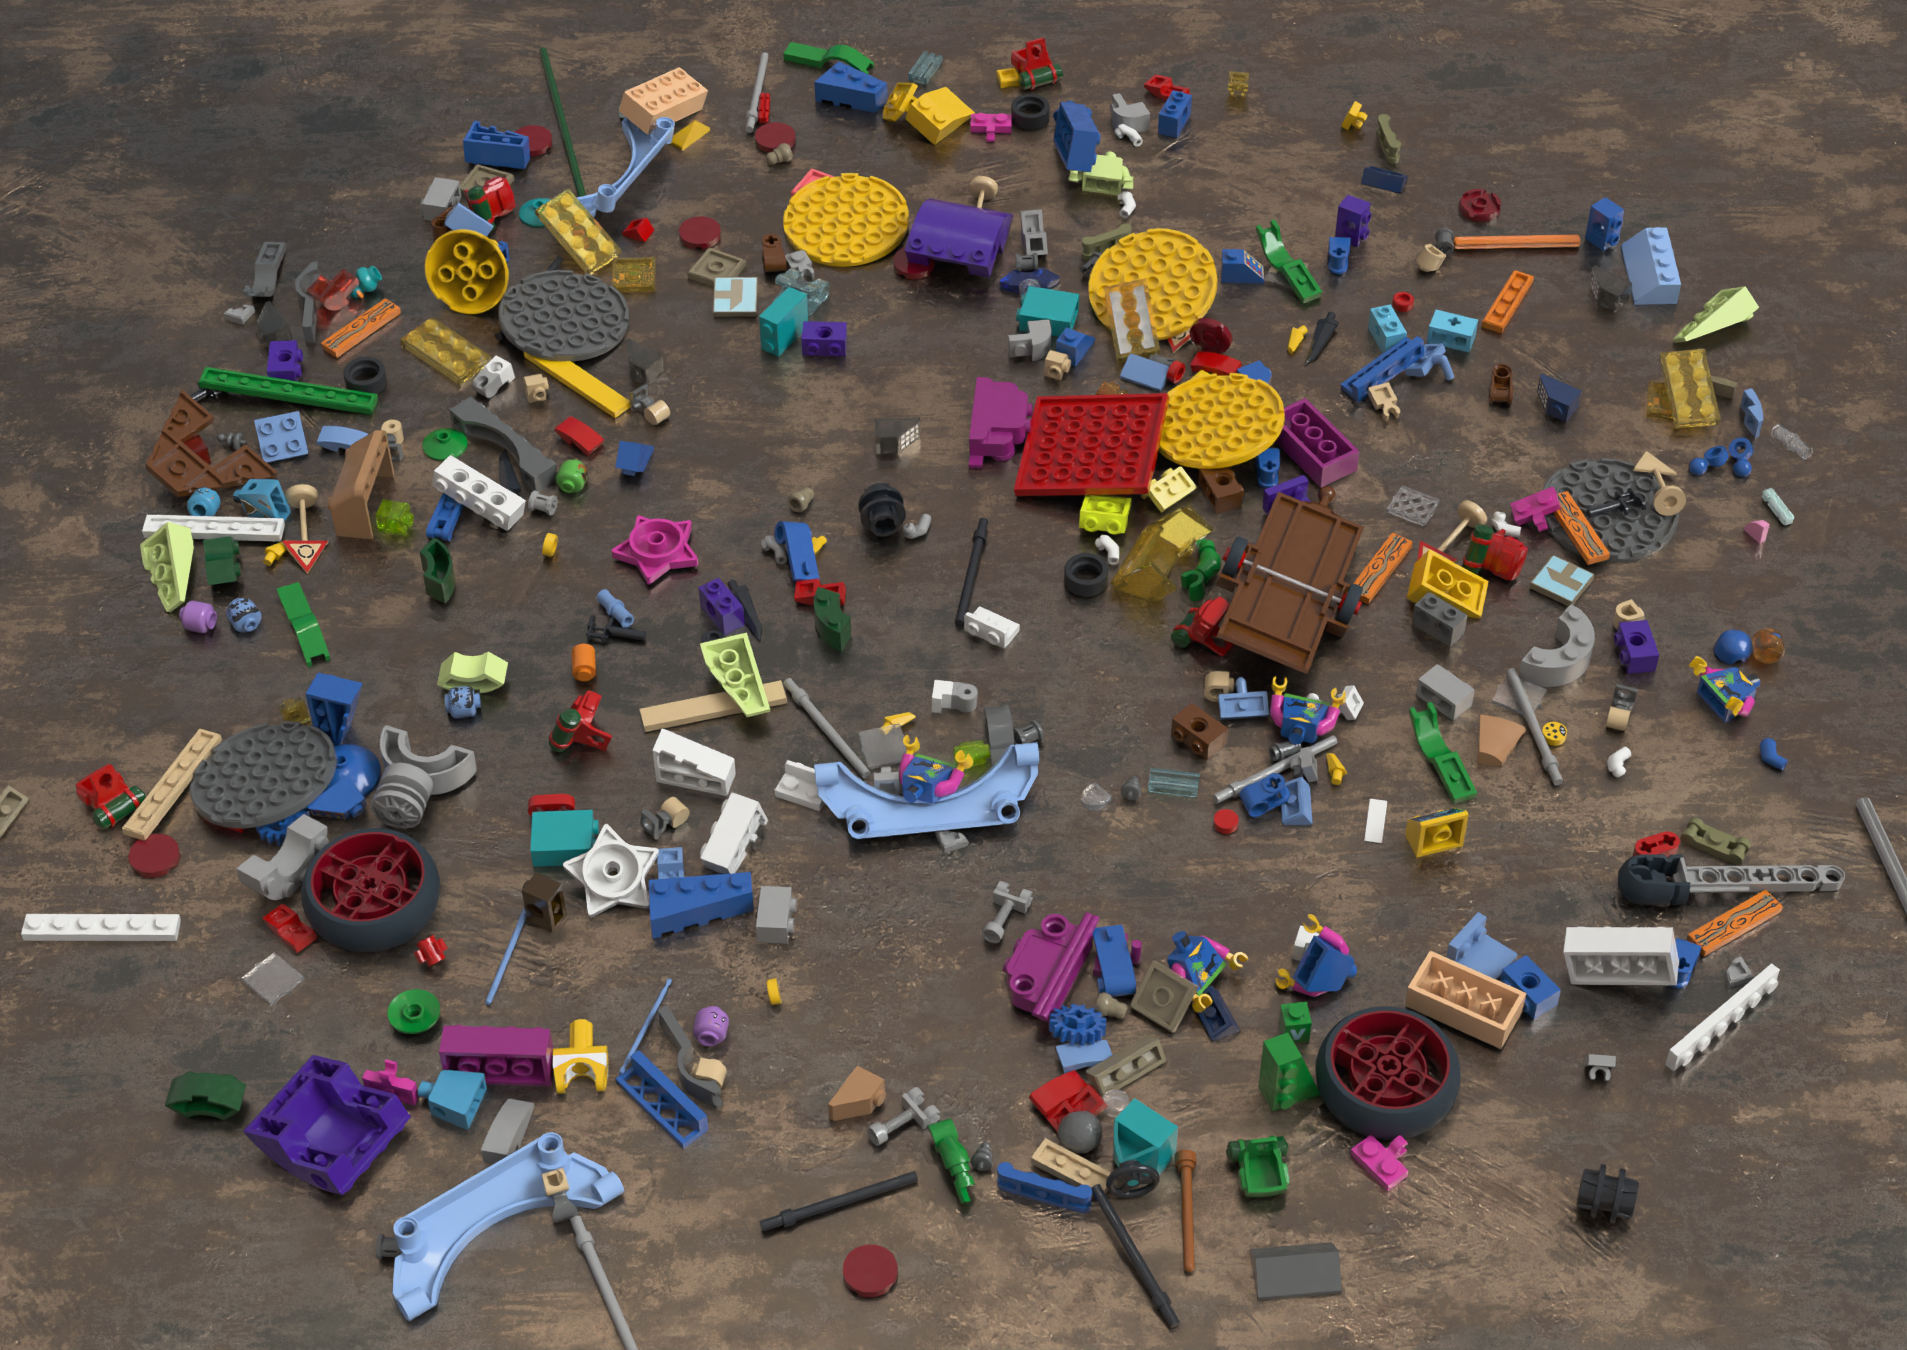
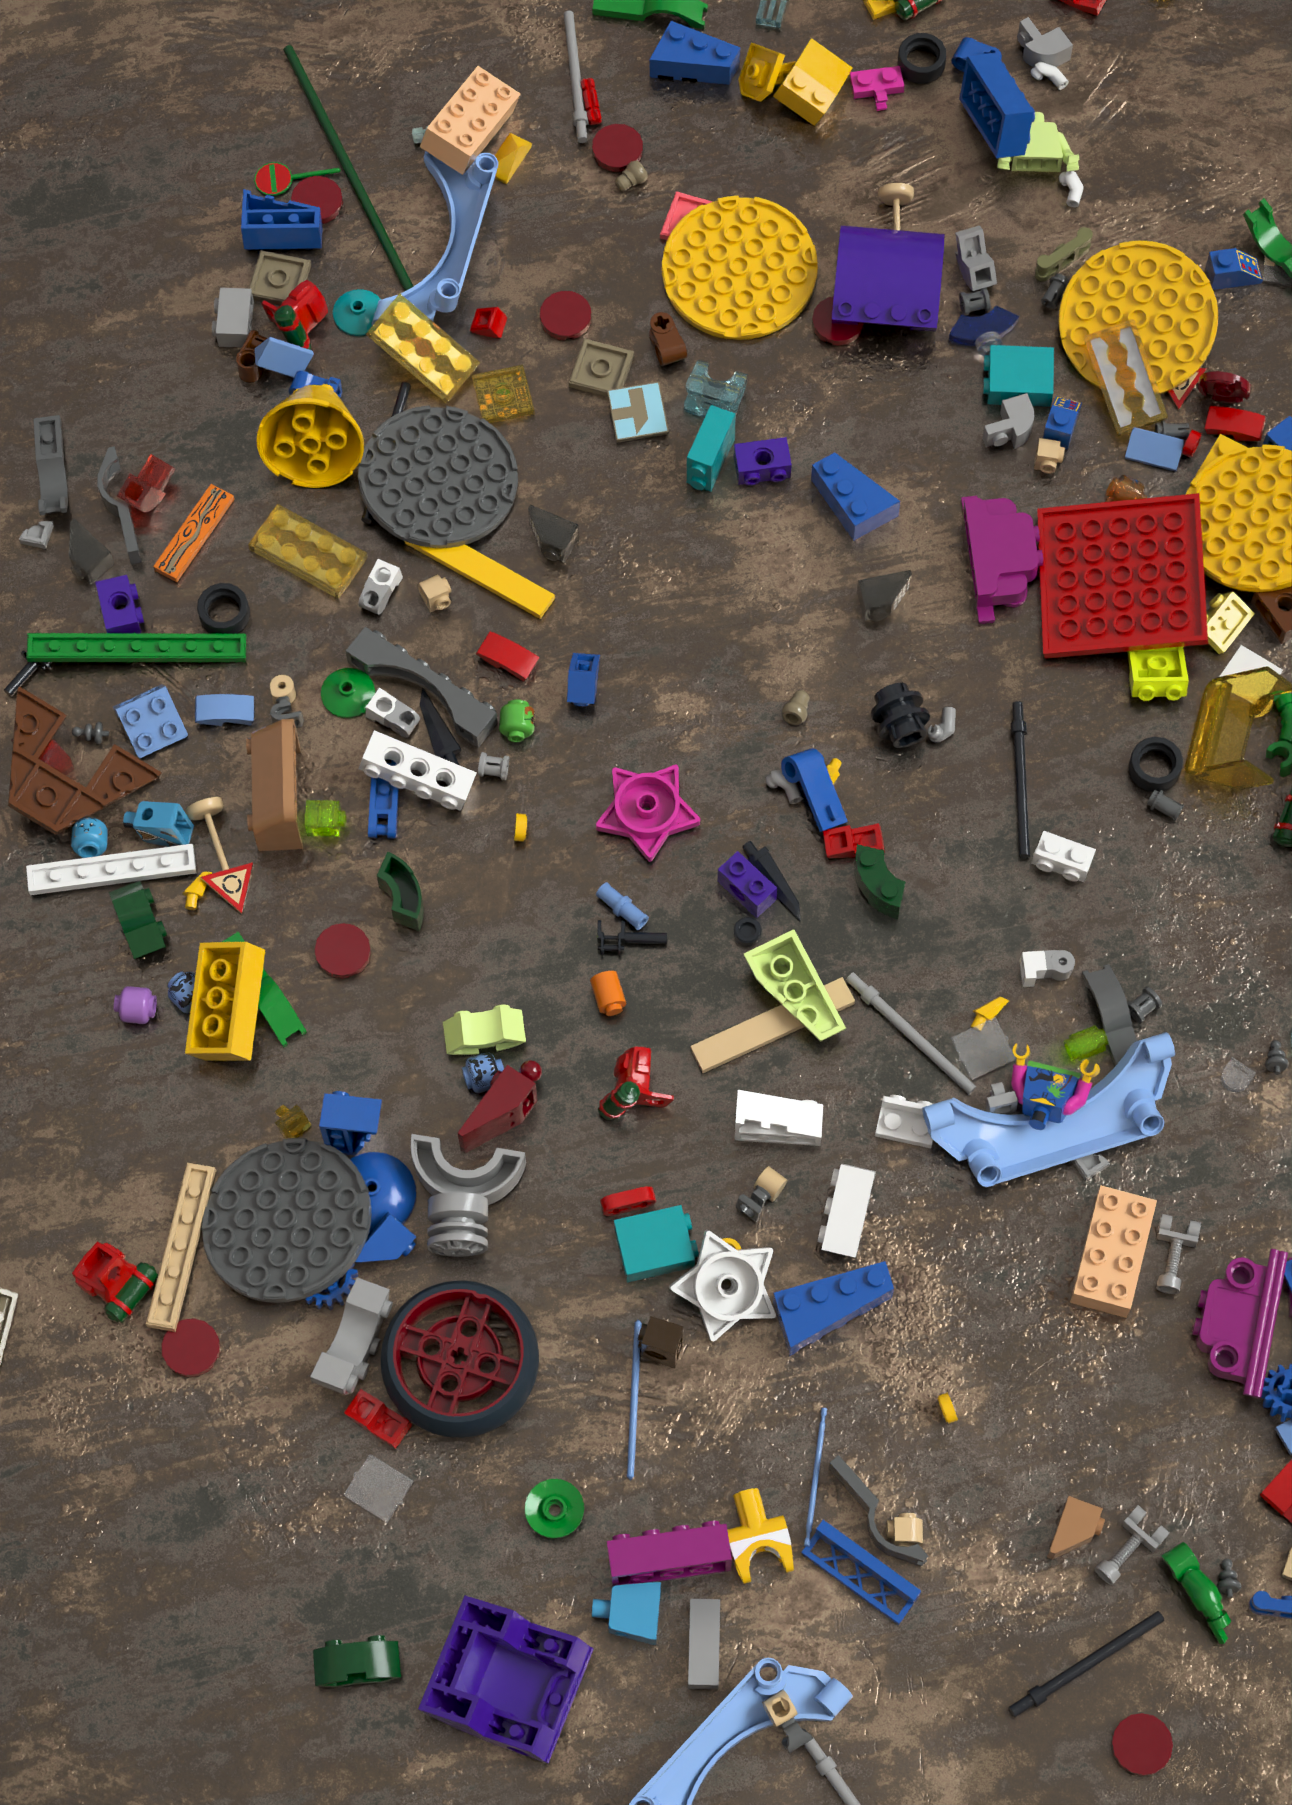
camera: 10 degrees left, 20 degrees up
white plate [21,914,181,941] -> none
yellowish green wedge [140,522,194,613] -> none
teal animal [349,266,382,298] -> none
dark pink plate [362,1059,419,1106] -> none
red gear [414,935,448,967] -> none
leg [630,383,671,426] -> none
medium blue slope [657,847,684,879] -> none
medium lavender head [693,1006,729,1047] -> none
light grey brick [756,886,797,944] -> none
light grey plate [785,250,814,283] -> none
white arm [1095,535,1119,565] -> none
blue brick [1158,90,1192,138] -> none
none -> yellow brick [185,942,265,1061]
none -> piece [254,162,341,196]
none -> dark red tile [314,923,371,979]
none -> leg [365,688,420,737]
none -> dark red slope [458,1060,542,1153]
none -> blue wedge [811,453,900,541]
none -> light nougat brick [1070,1185,1157,1318]
none -> dark grey pin [1147,790,1184,821]

